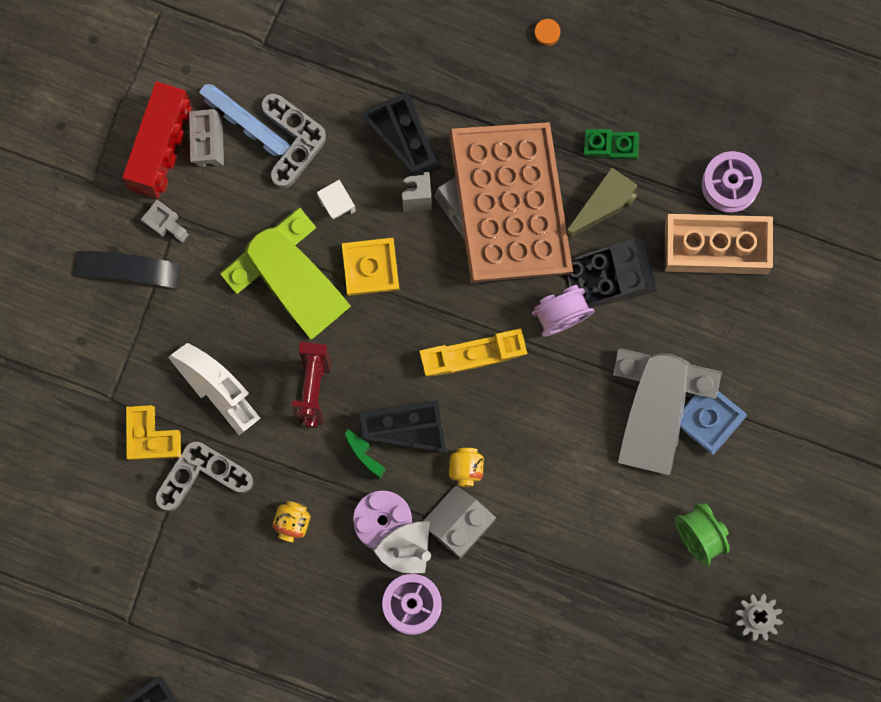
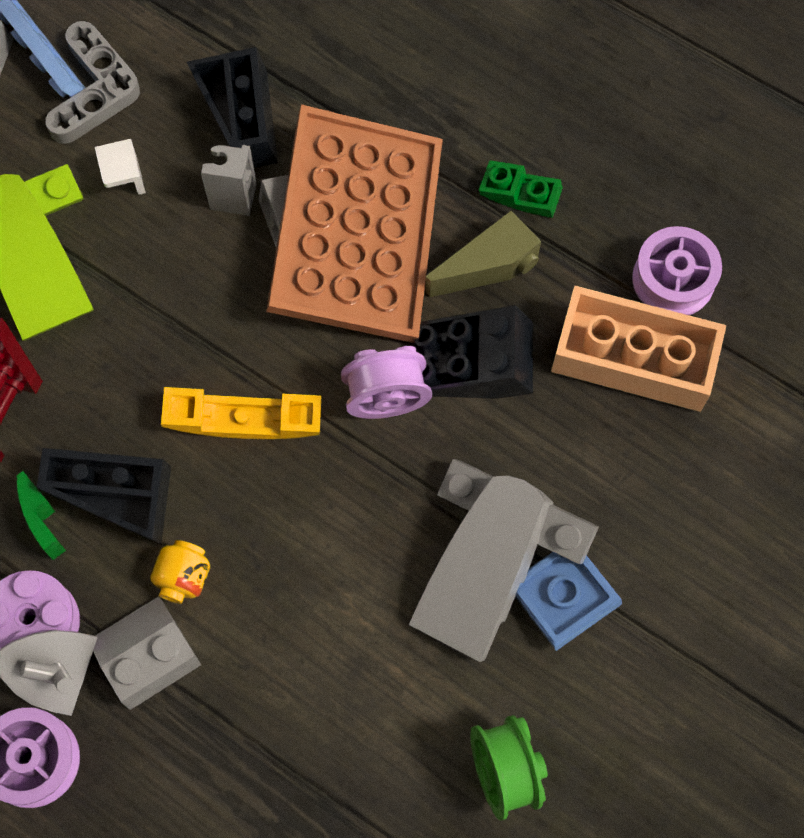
camera: 15 degrees right, 10 degrees down
yellow plate [342,238,399,296] -> none
orange tile [535,19,560,46] -> none

